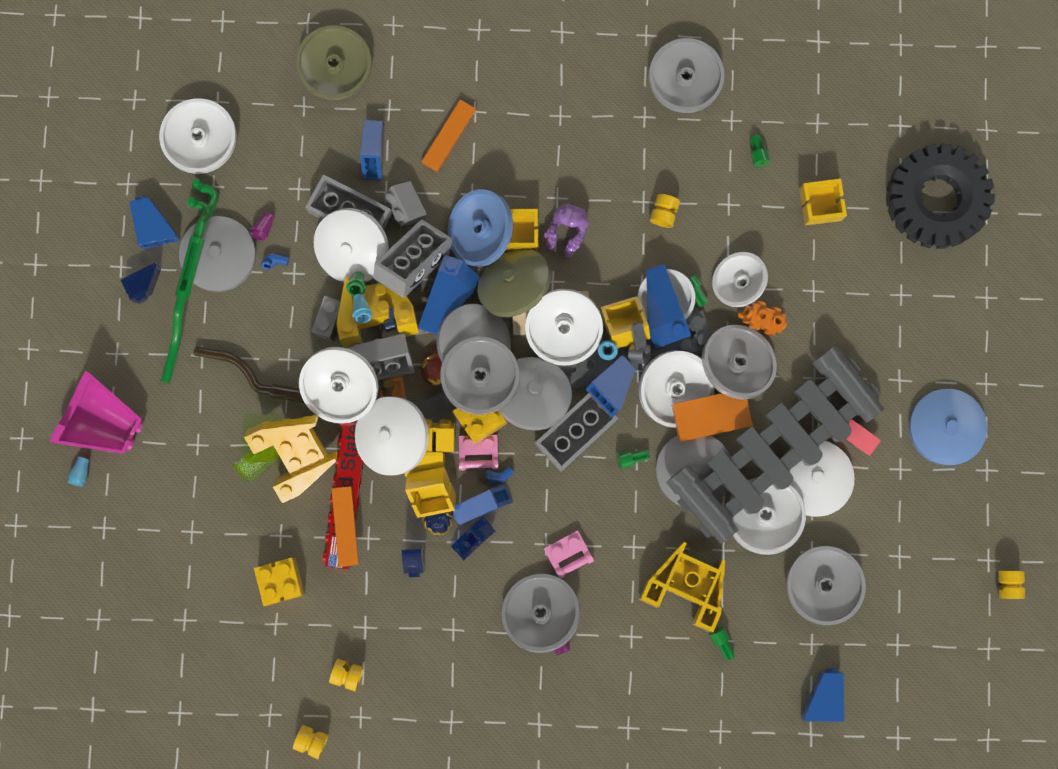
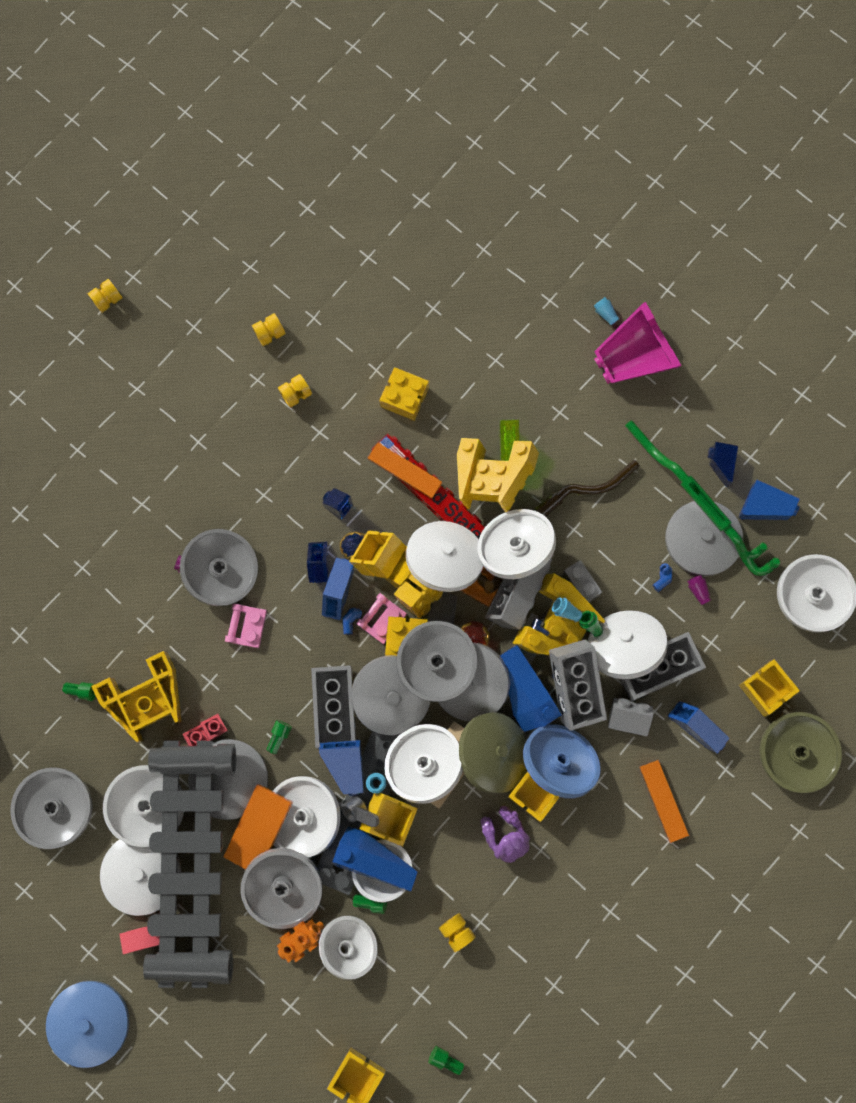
camera: 135 degrees right, 5 degrees down
light grey dish [649,38,724,113] -> none
none -> coral slope [183,714,227,746]
none -> yellow piece [739,659,800,717]

